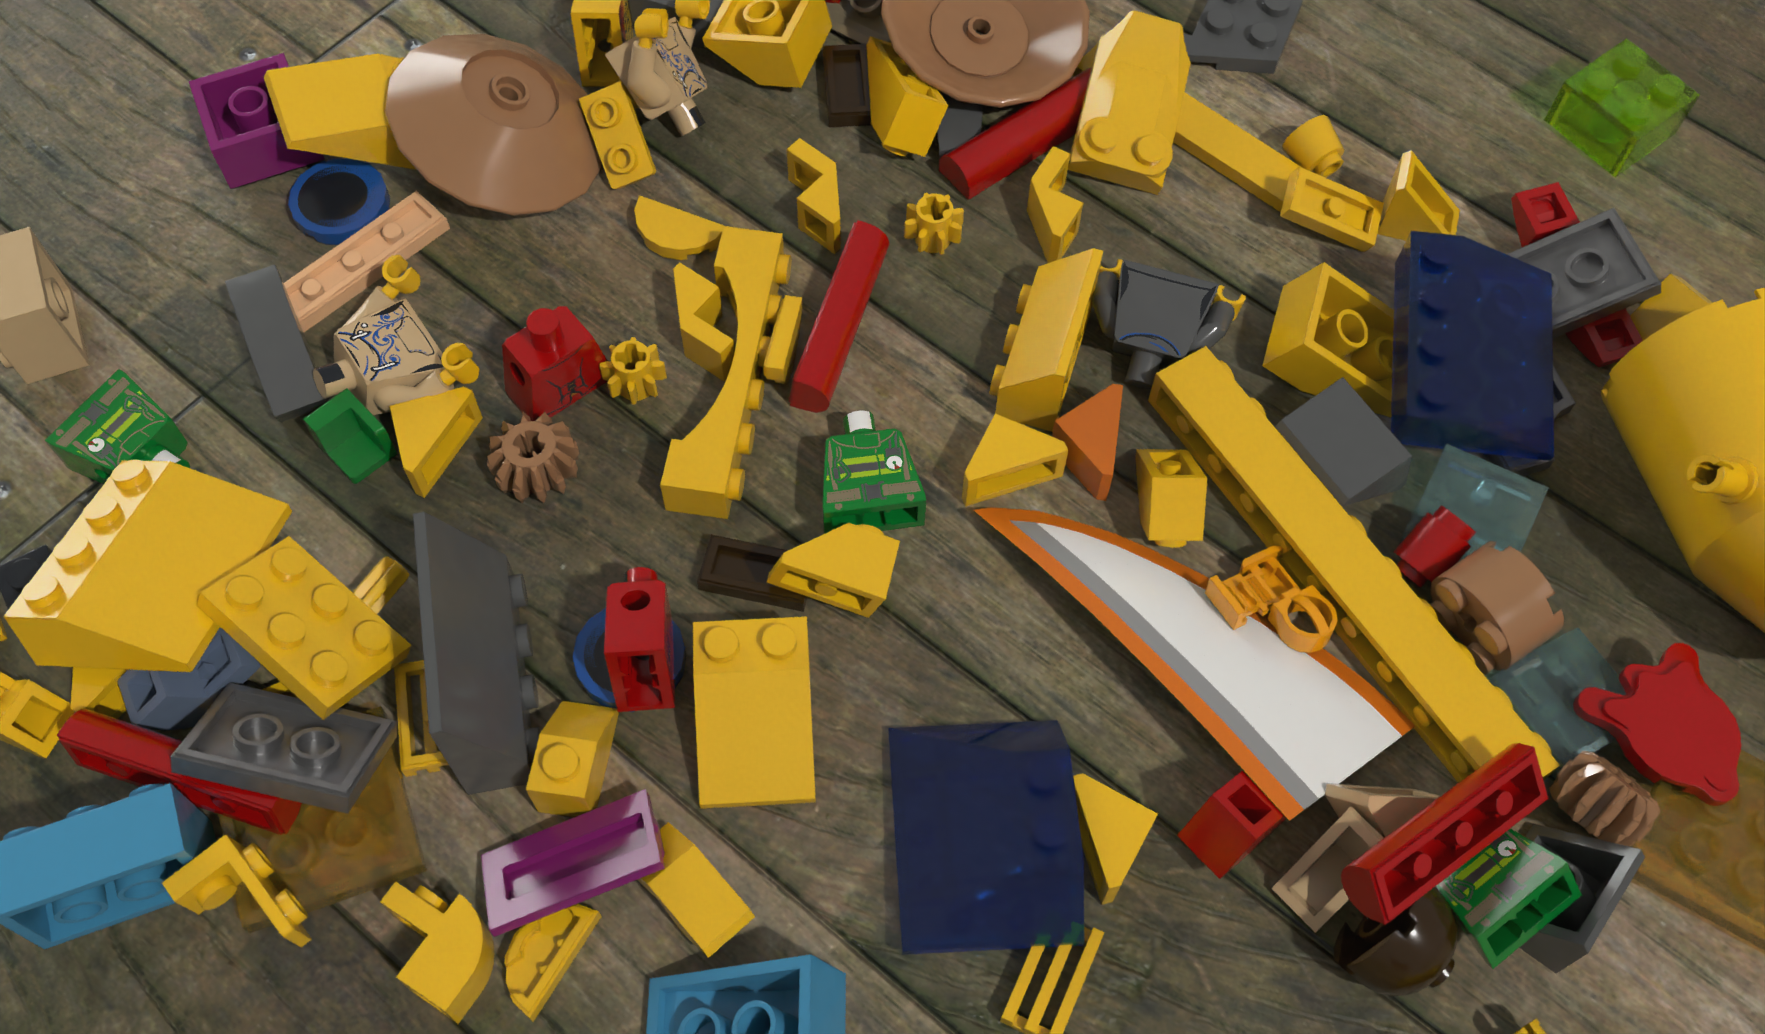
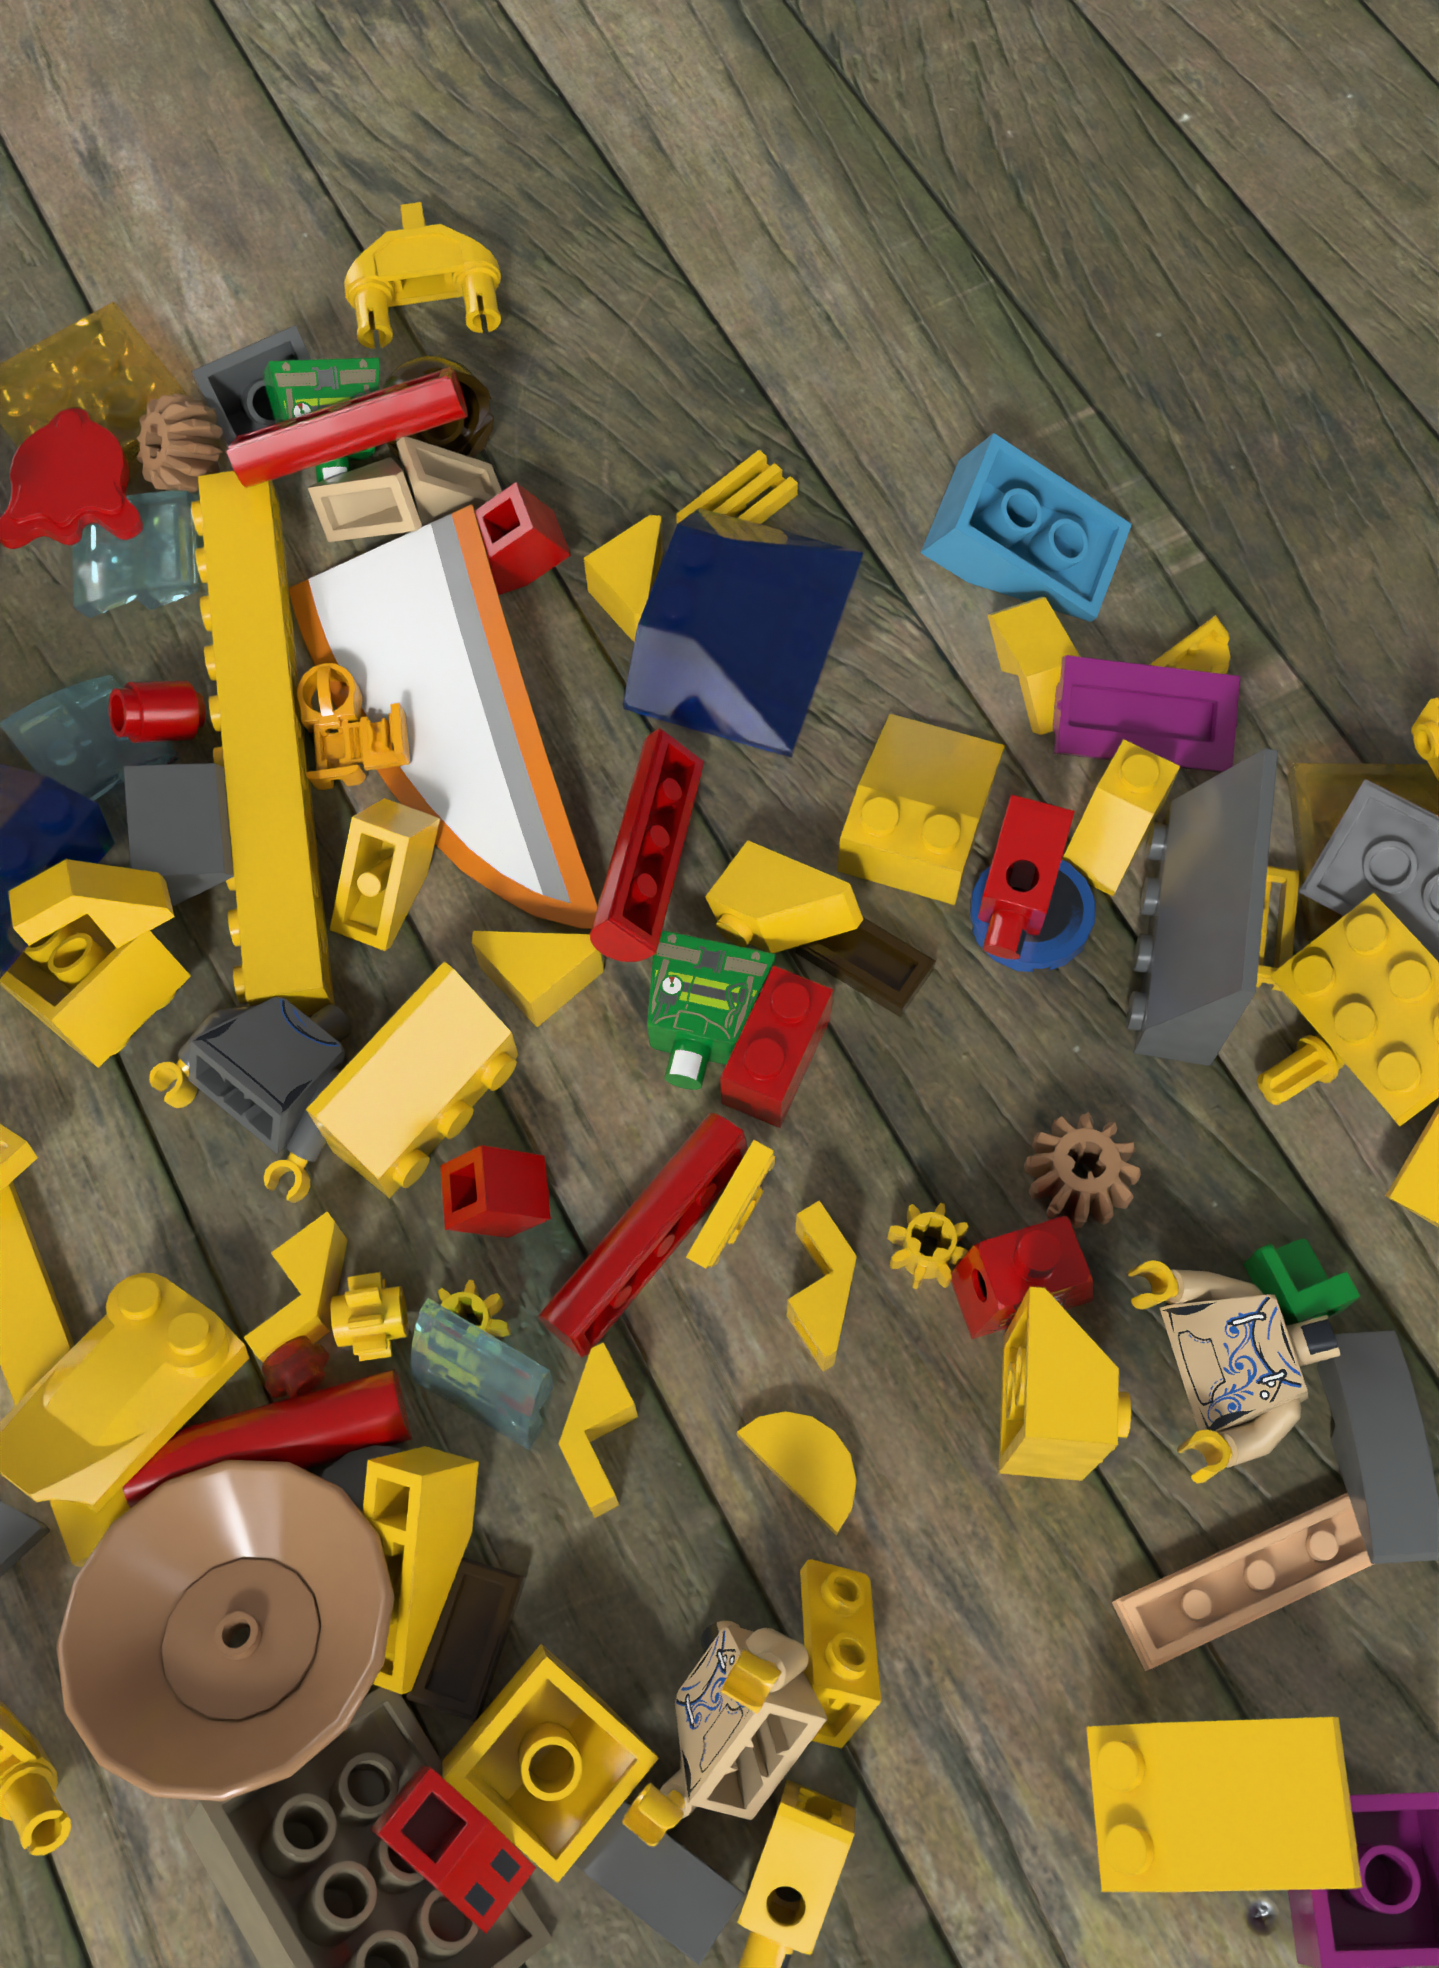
camera: 155 degrees left, 5 degrees up
tile [288,158,390,245] -> none
yellow brick [380,882,495,1024] -> none
medium nougat dish [385,34,603,216] -> none
yellow slope [390,387,483,498] -> none
yellow arch [660,226,792,519] -> none
orange slope [1052,384,1123,501] -> none
medium nougat brick [1430,541,1564,675] -> none
none -> yellow slope [8,859,174,949]
none -> clear red plate [261,1336,330,1398]
none -> yellow gear [331,1272,409,1361]
none -> clear light blue slope [411,1298,554,1450]
none -> red brick [440,1145,551,1238]
none -> red brick [590,728,704,962]
none -> red brick [720,965,833,1128]
none -> yellow slope [998,1287,1131,1481]

